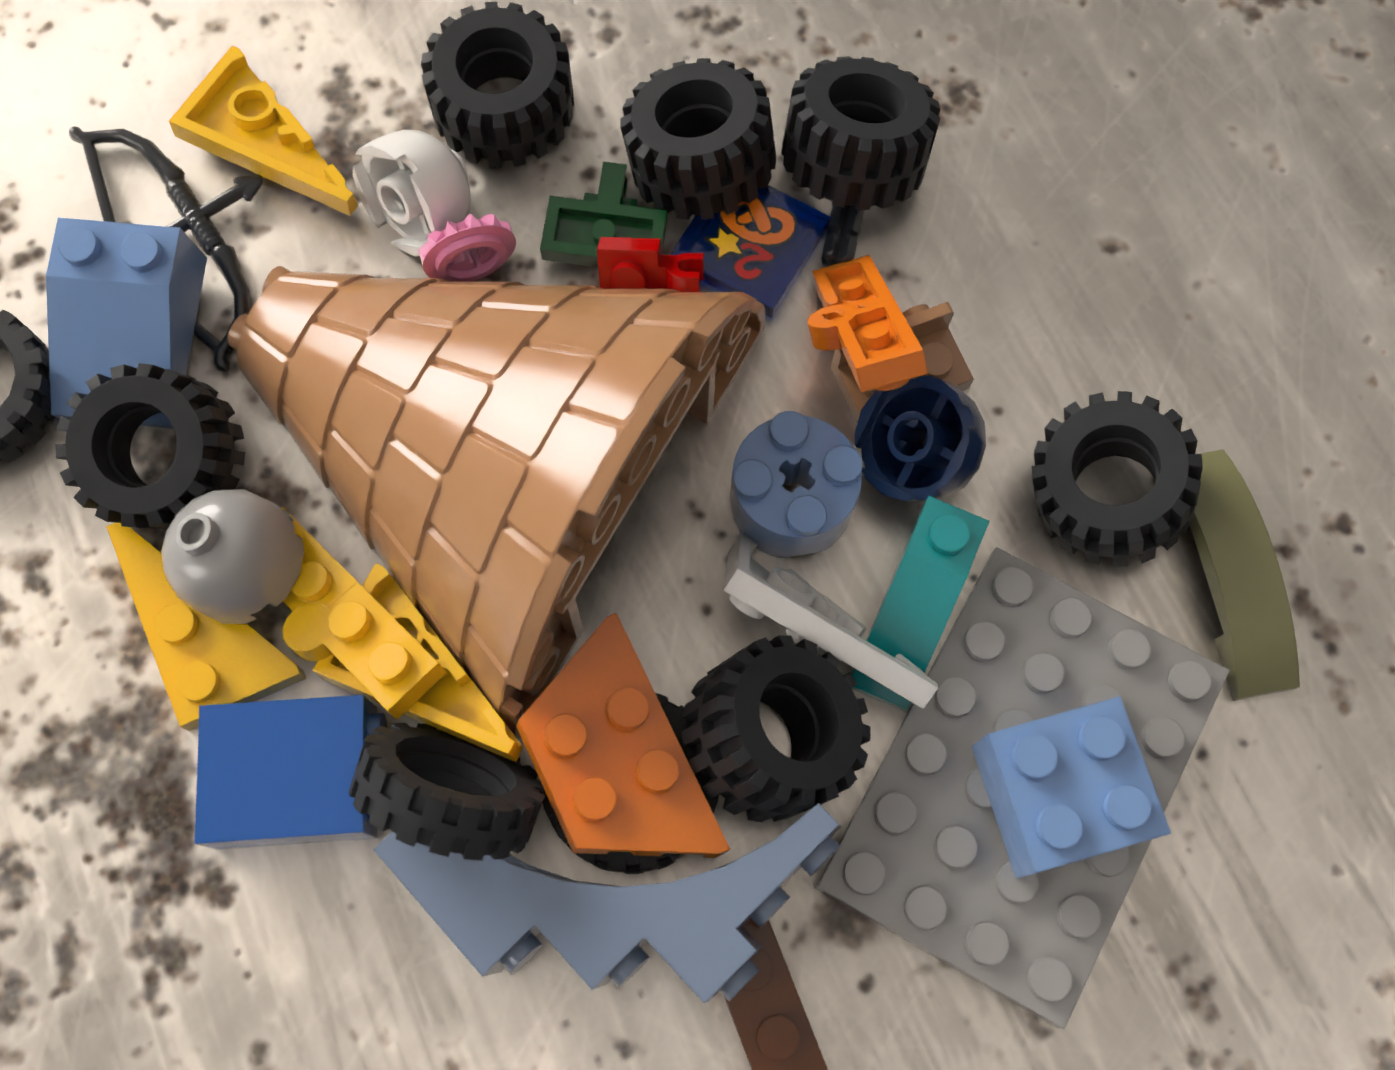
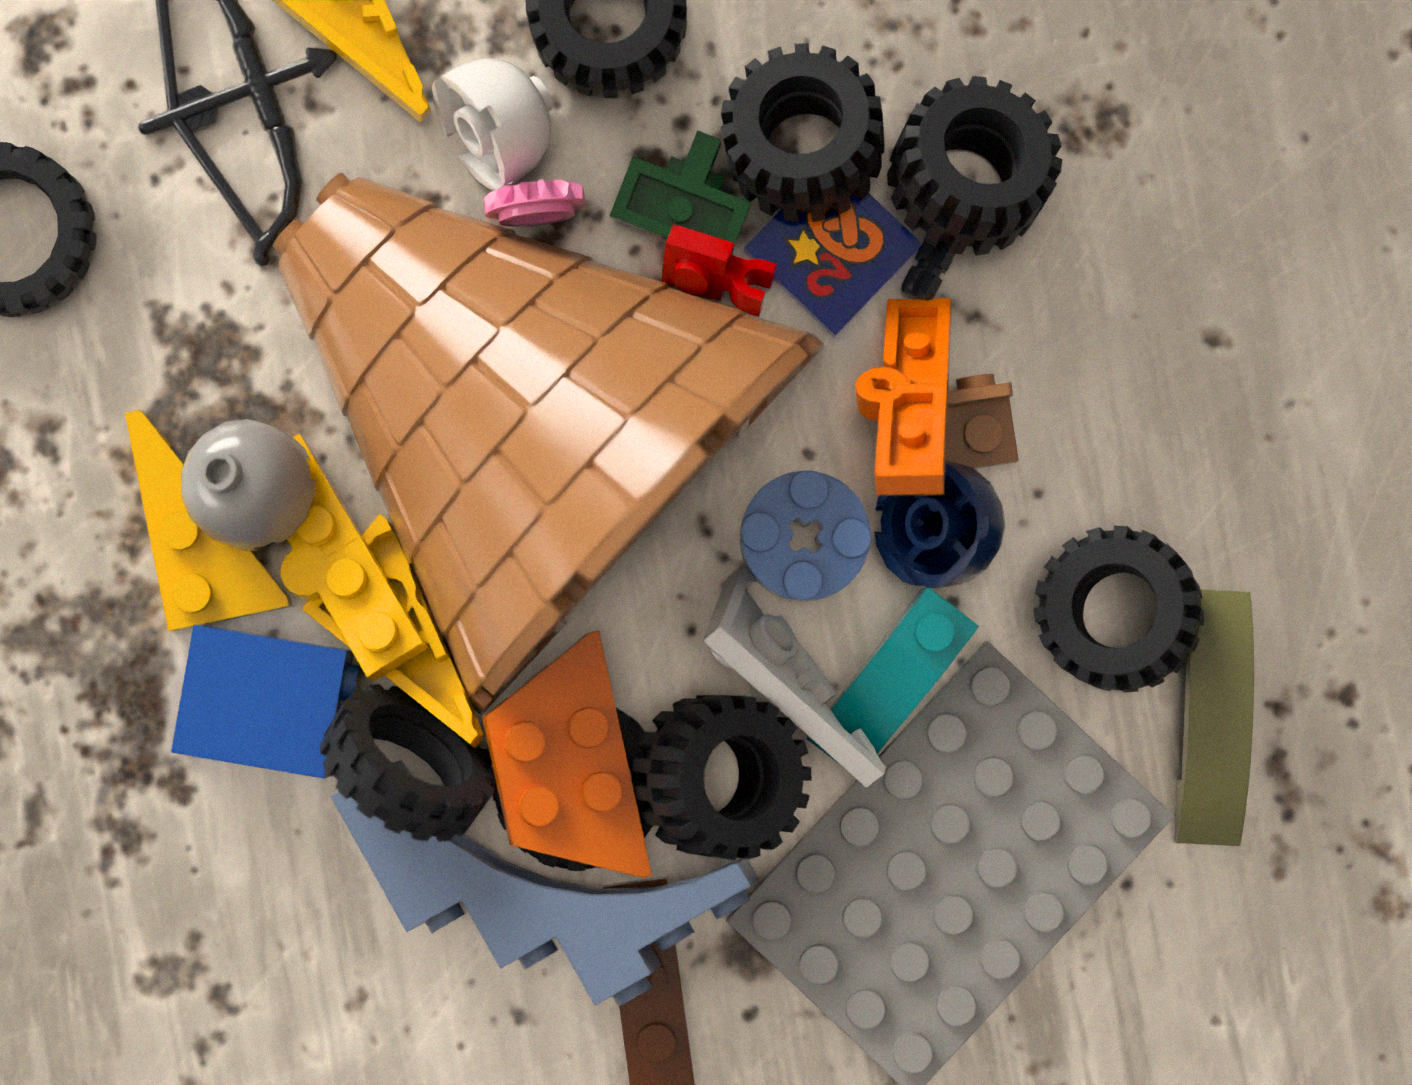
camera: 10 degrees right, 15 degrees up
medium blue slope [46,217,207,429] -> none
black tyre [55,363,245,529] -> none
medium blue brick [971,696,1171,878] -> none

